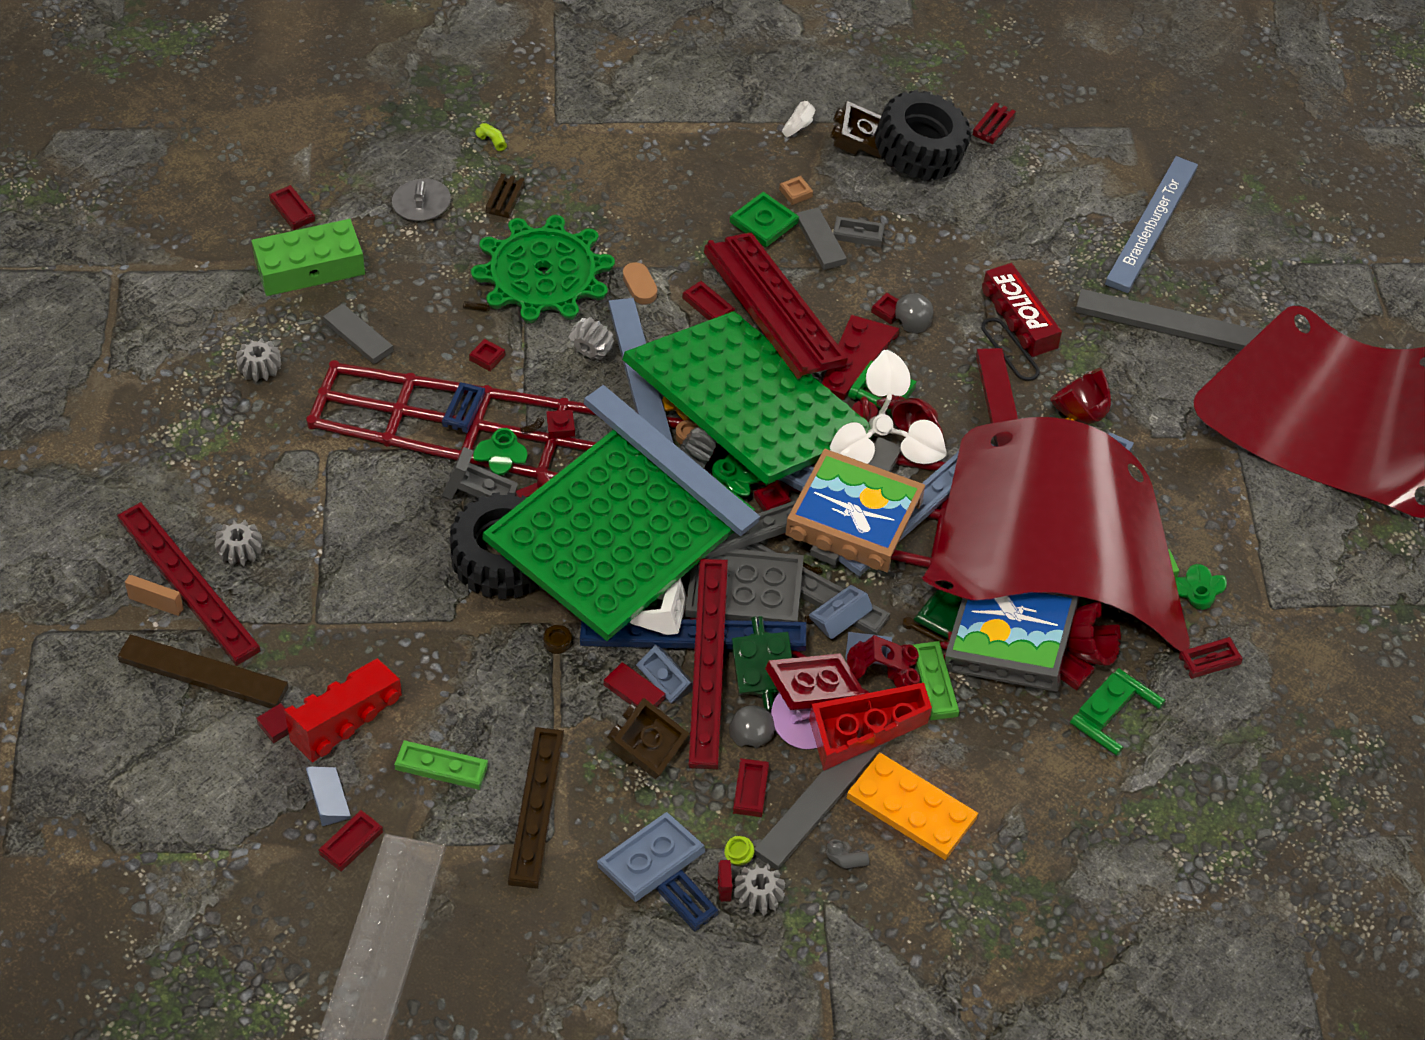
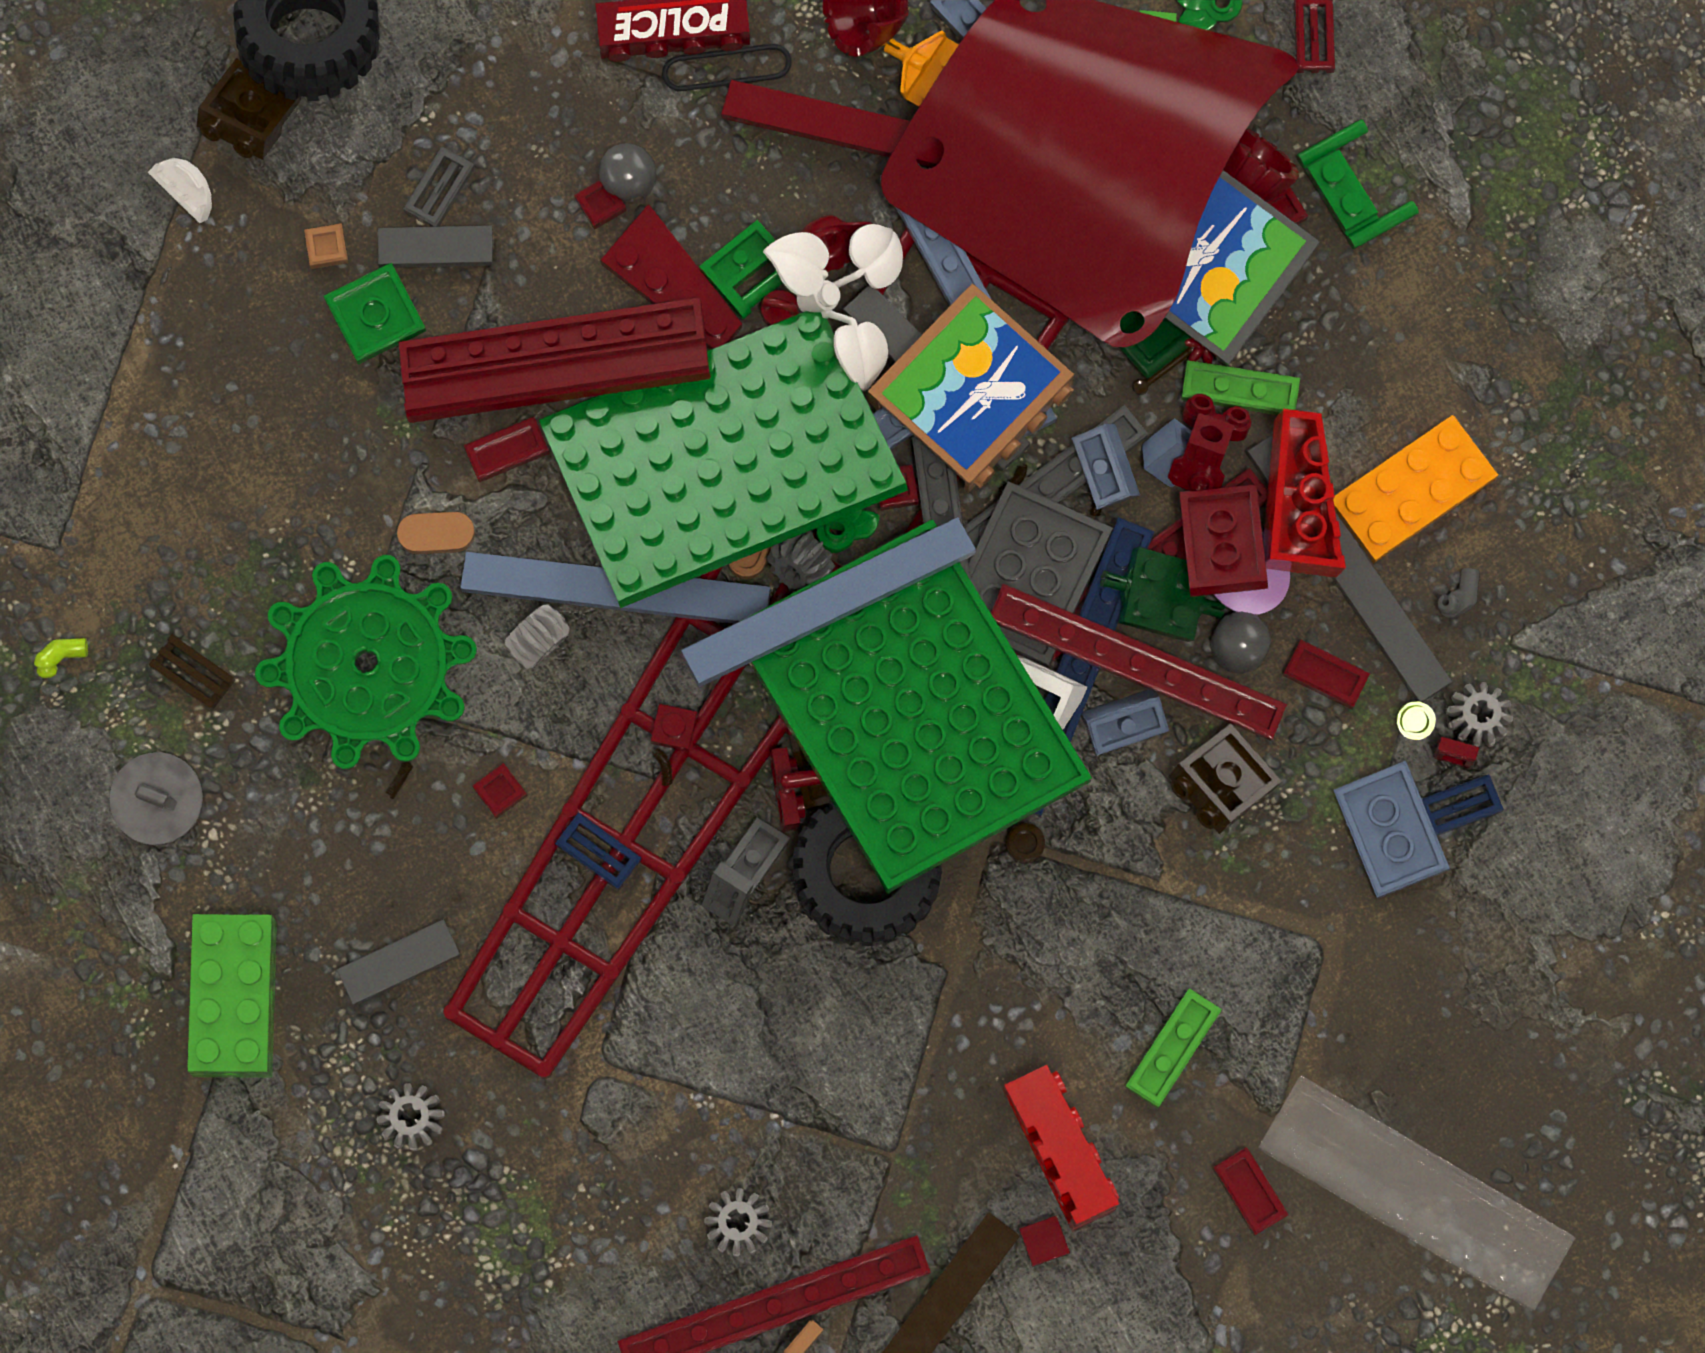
camera: 70 degrees left, 25 degrees up
dark red tile [269,185,315,231] -> none
slope [306,767,351,826] -> none
green plate [473,428,527,476] -> none
dark brown tile [508,727,564,889] -> none
dark red tile [603,662,666,707] -> none

